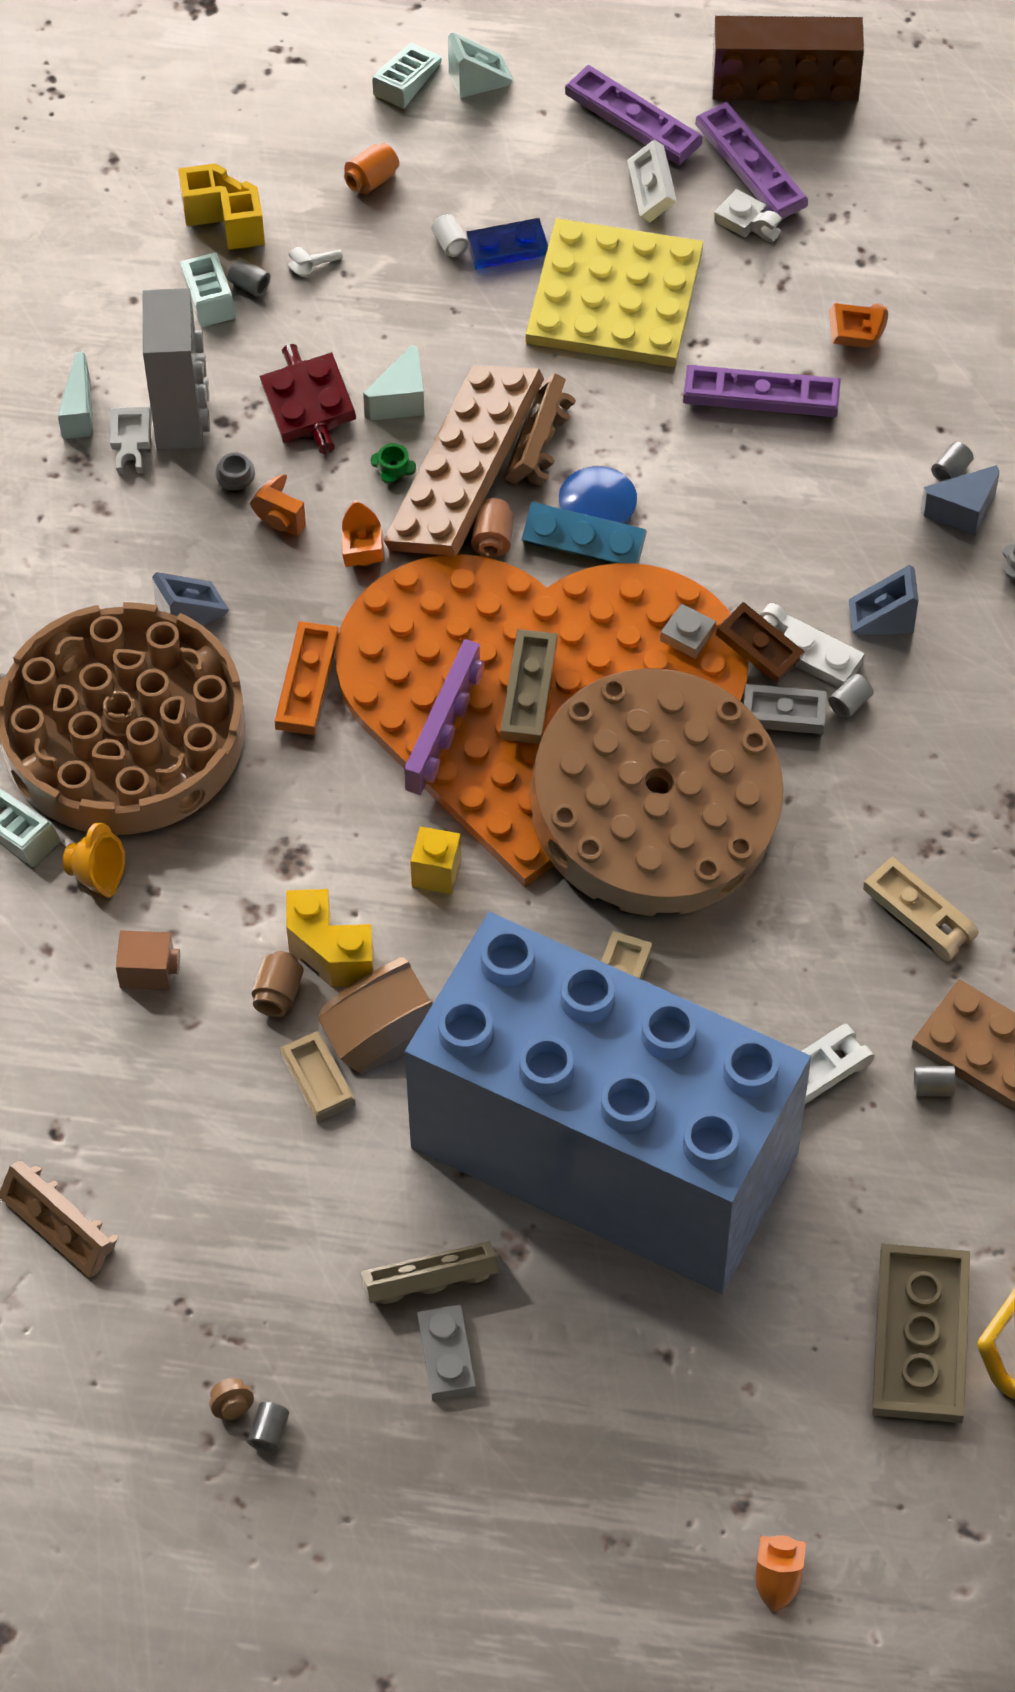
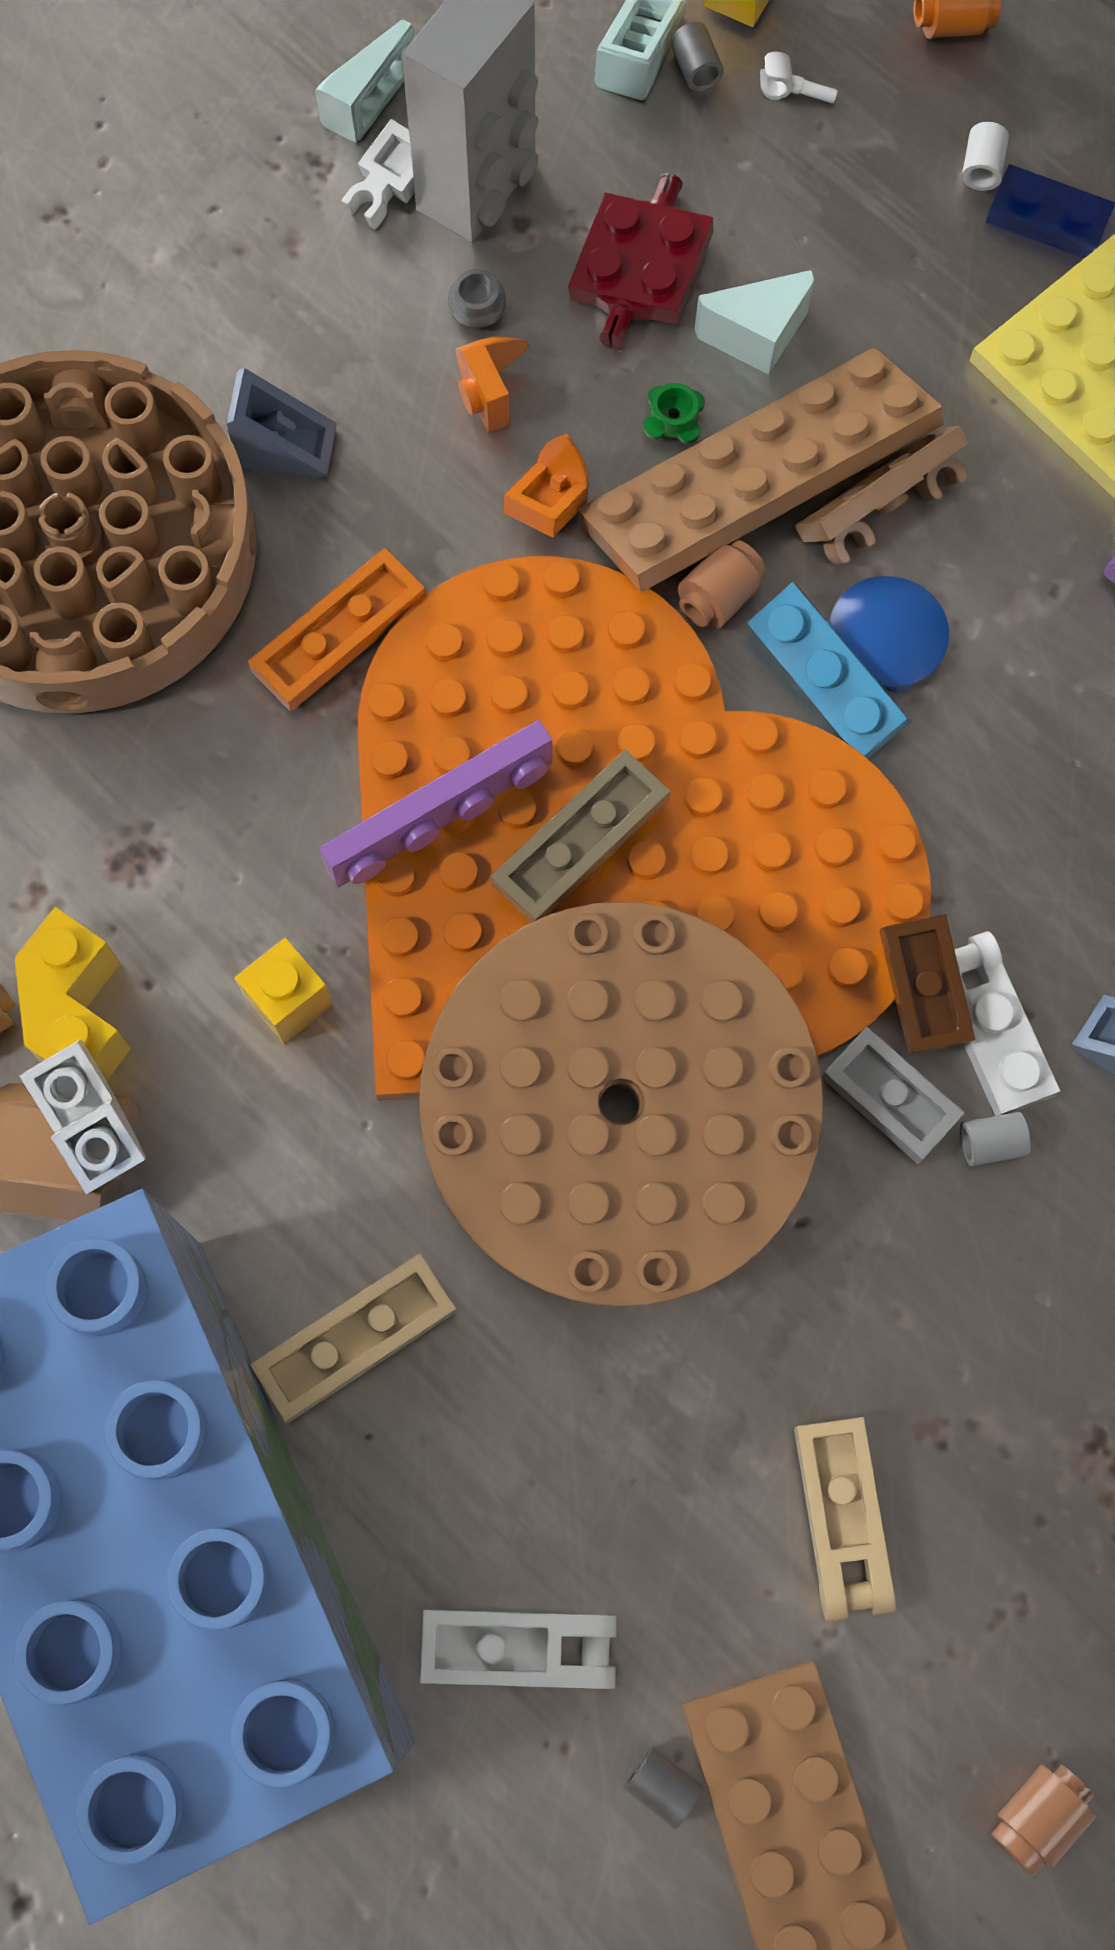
camera: 35 degrees right, 15 degrees up
light grey plate [660,604,716,658] -> none
none -> white slope [19,1039,146,1194]

